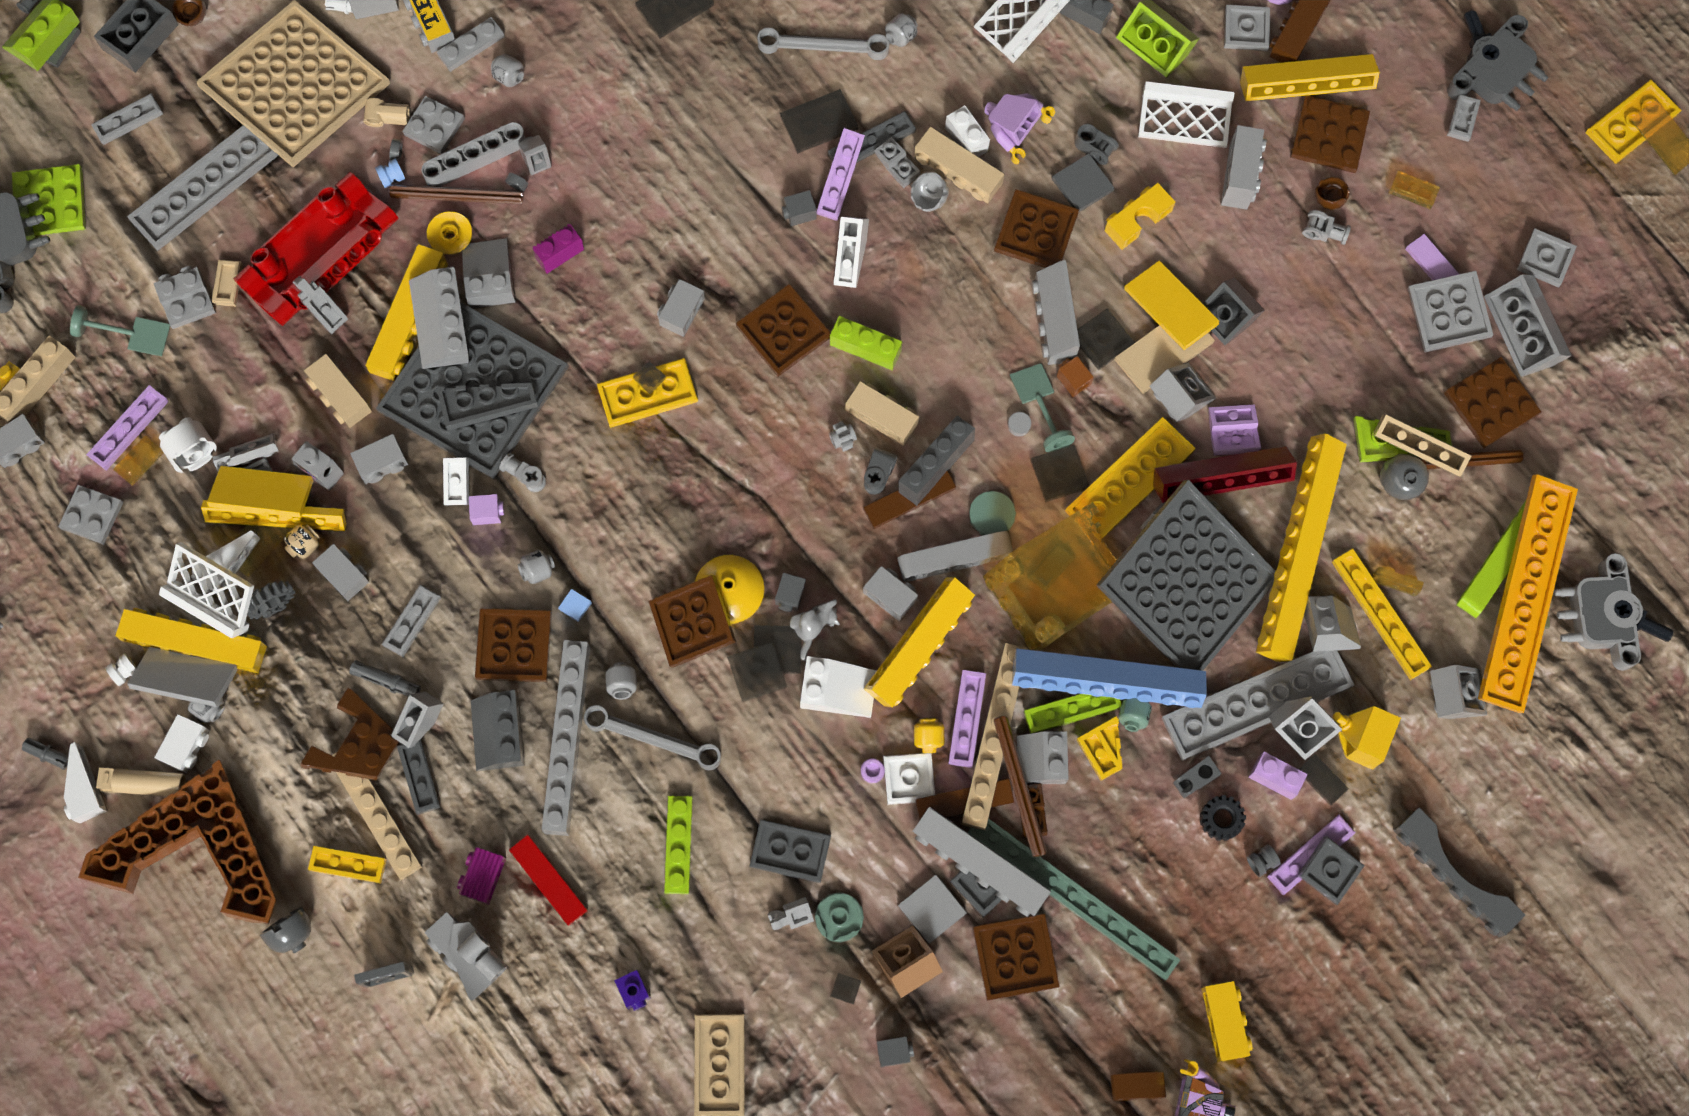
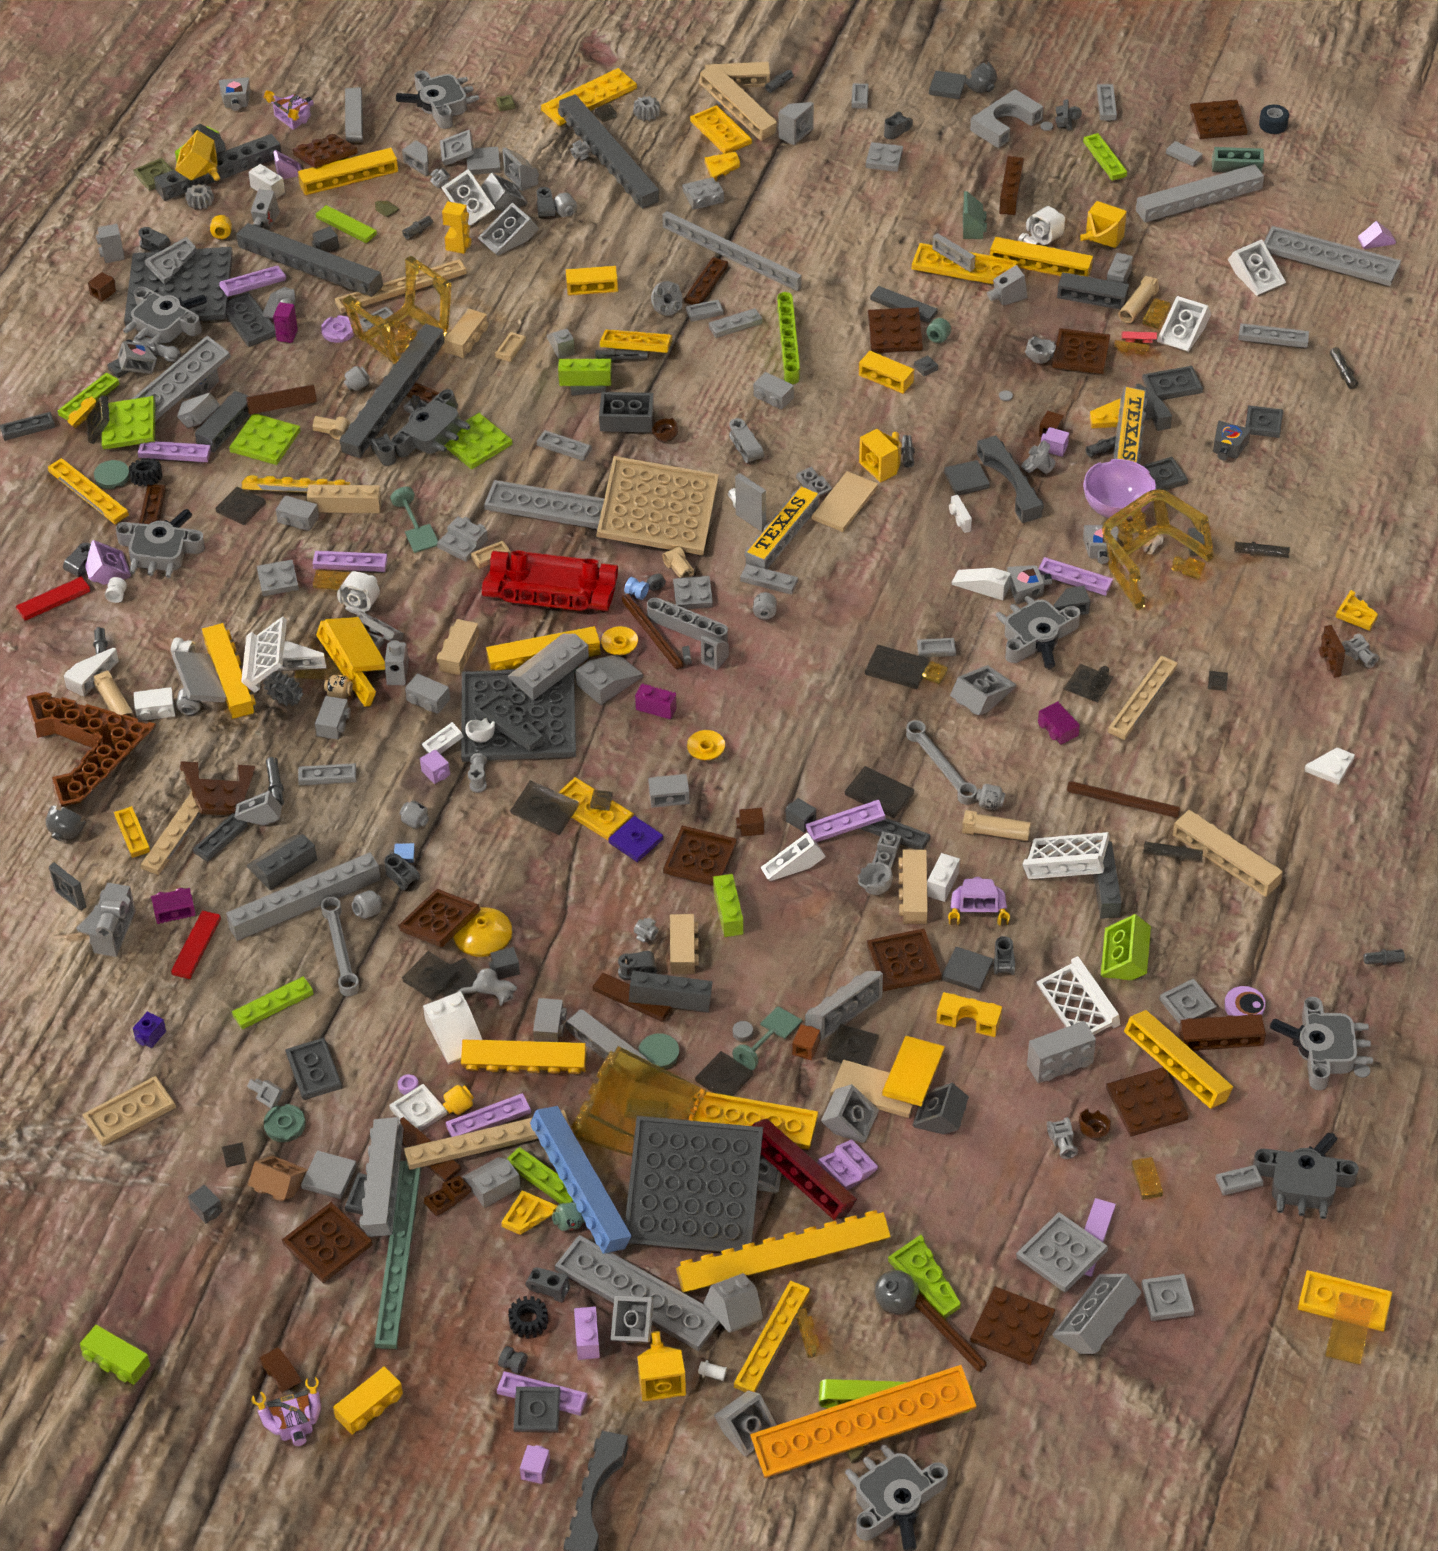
camera: 60 degrees right, 25 degrees down
light grey hinge [293,276,348,334] -> none
reddish brown plate [475,609,552,682] -> none
reddish brown axle [994,716,1046,857] -> none
clear smoke tile [1298,754,1349,806] -> none
tan brick [1372,414,1471,477] -> none
none -> dark grey piece [384,853,420,890]
none -> white hair [465,718,495,743]
none -> clear smoke tile [510,780,580,835]
none -> lavender brick [520,1445,550,1484]
none -> dark purple plate [608,816,663,862]
none -> yellow dish [687,730,725,760]
none -> white pin [698,1360,727,1381]
none -> reddish brown brick [736,808,764,837]
none -> tan piece [962,810,1031,842]

